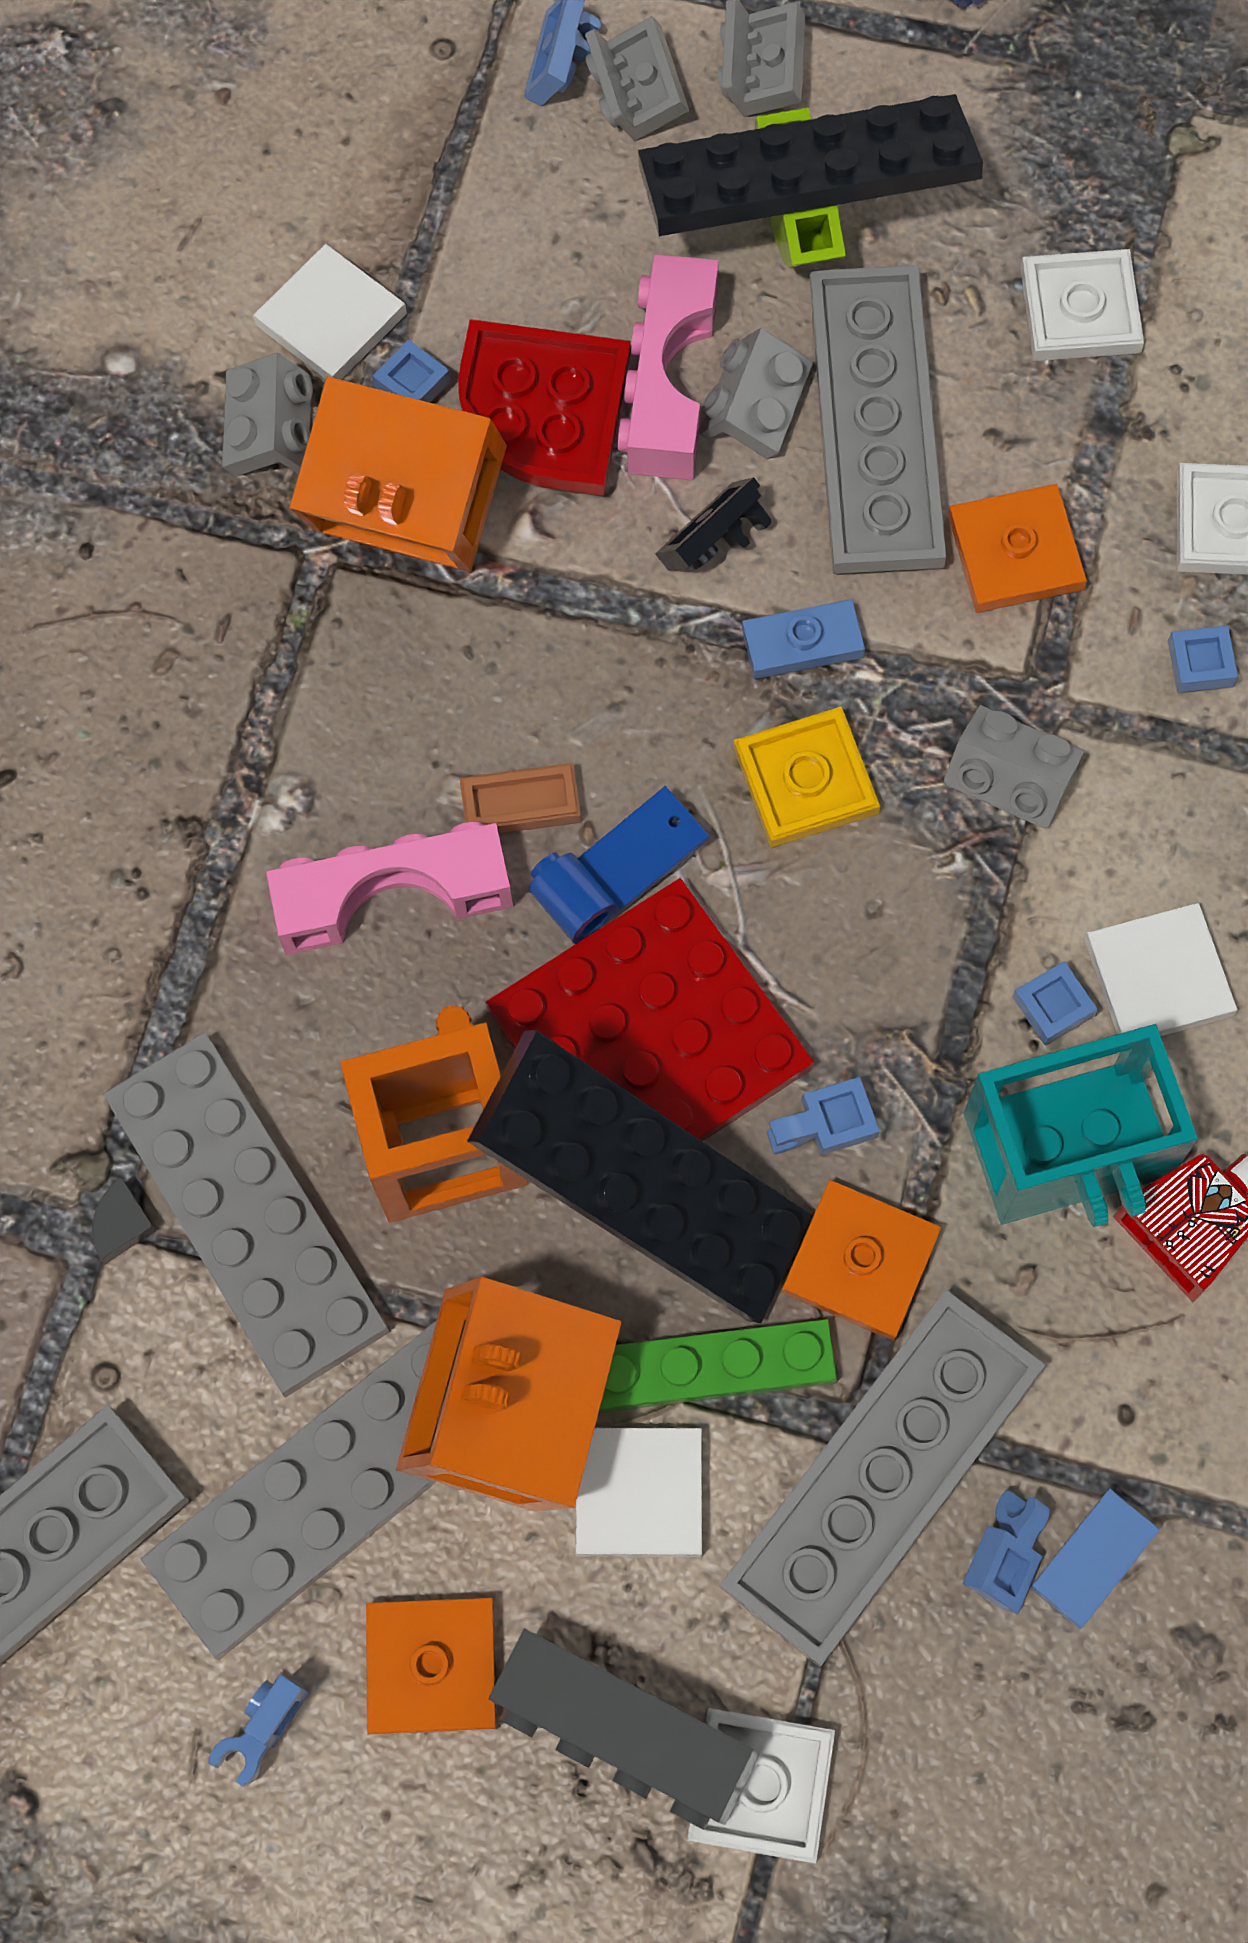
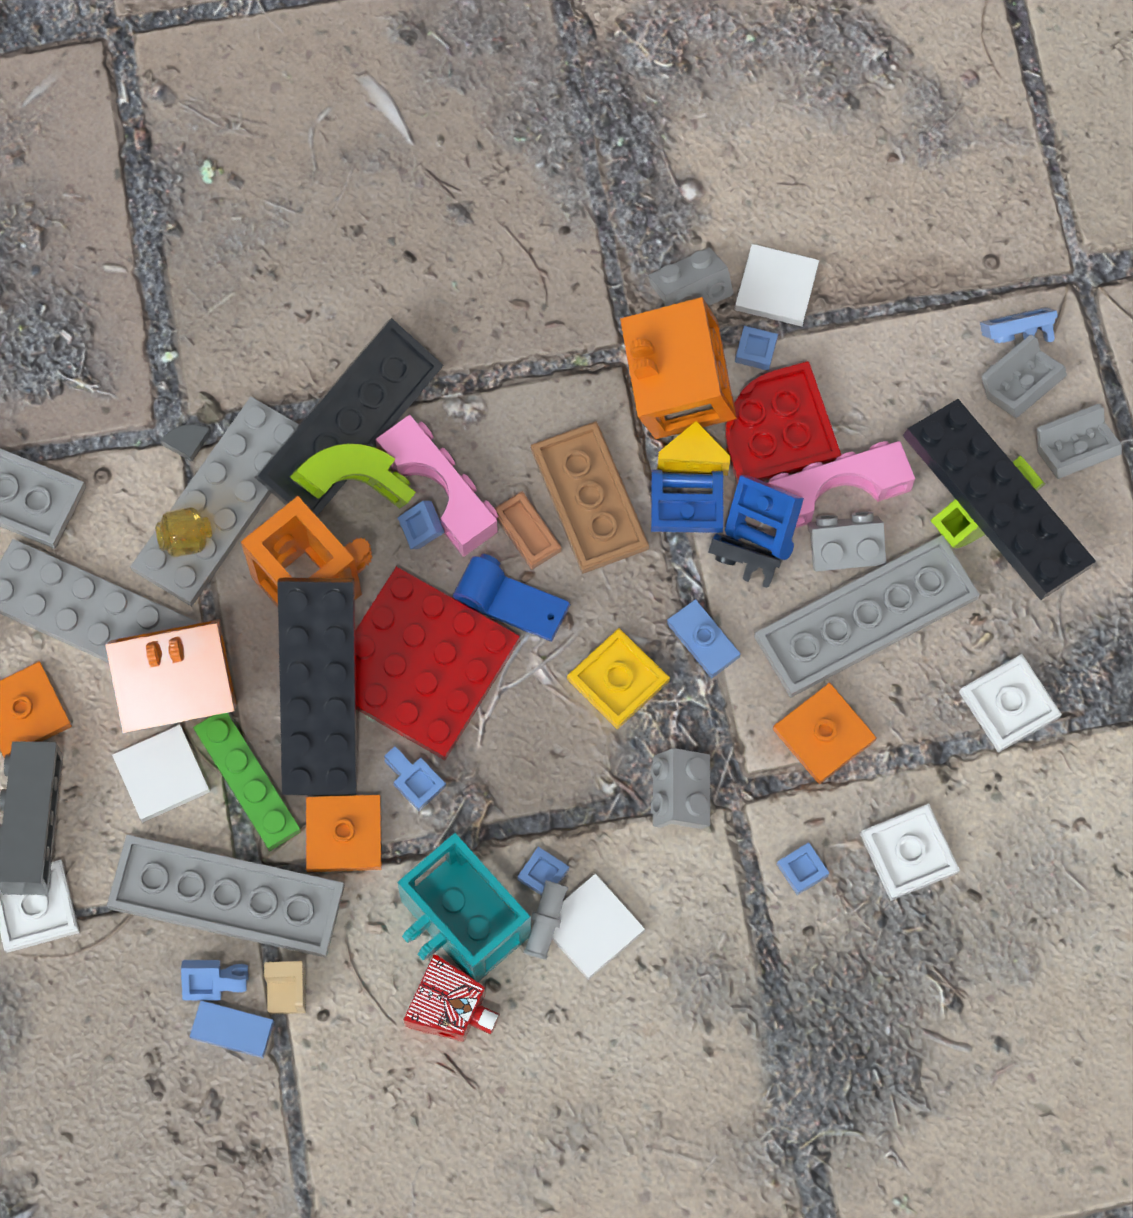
camera: 60 degrees right, 0 degrees up
none -> clear yellow head [155,507,212,558]
none -> black plate [254,318,444,516]
none -> tan panel [264,961,306,1014]
none -> lime arch [290,444,416,509]
none -> medium blue plate [397,501,445,549]
none -> light grey pin [523,880,569,960]
none -> medium nougat tile [531,421,649,574]
none -> blue plate [651,470,723,533]
none -> yellow slope [657,421,730,476]
none -> blue plate [725,475,804,560]

